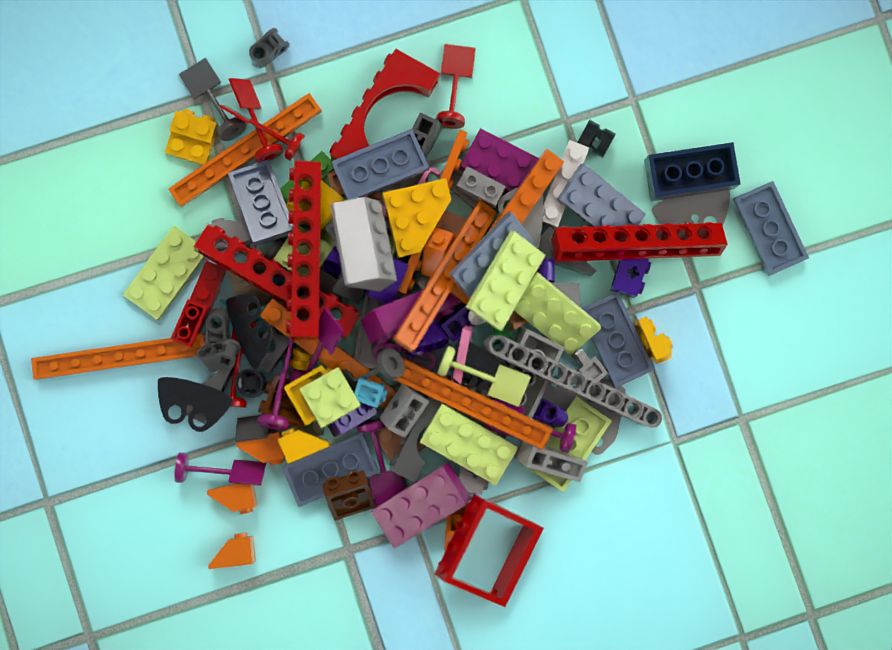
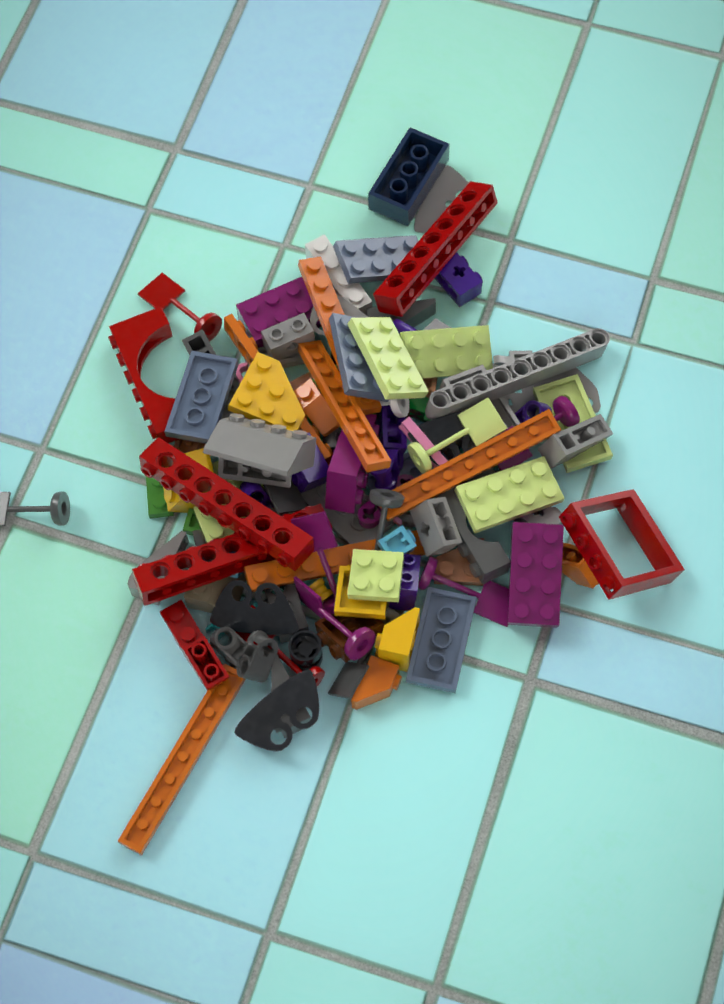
camera: 45 degrees left, 20 degrees down
yellowish green plate [123,225,205,320] -> none
yellow plate [164,108,220,165] -> none
orange plate [168,93,322,208] -> none
magenta piece [174,452,266,486] -> none
orange slope [207,484,258,515] -> none
orange slope [208,532,256,569] -> none
red piece [220,105,305,161] -> none
red piece [228,78,284,163] -> none
plate [228,160,293,247] -> none
dark grey piece [249,28,290,68] -> none
reddish brown plate [321,470,376,521] -> none
black wheel [577,120,616,158] -> none
sand blue plate [581,292,655,388] -> none
yellow plate [633,316,673,364] -> none
sand blue plate [733,181,809,276] -> none

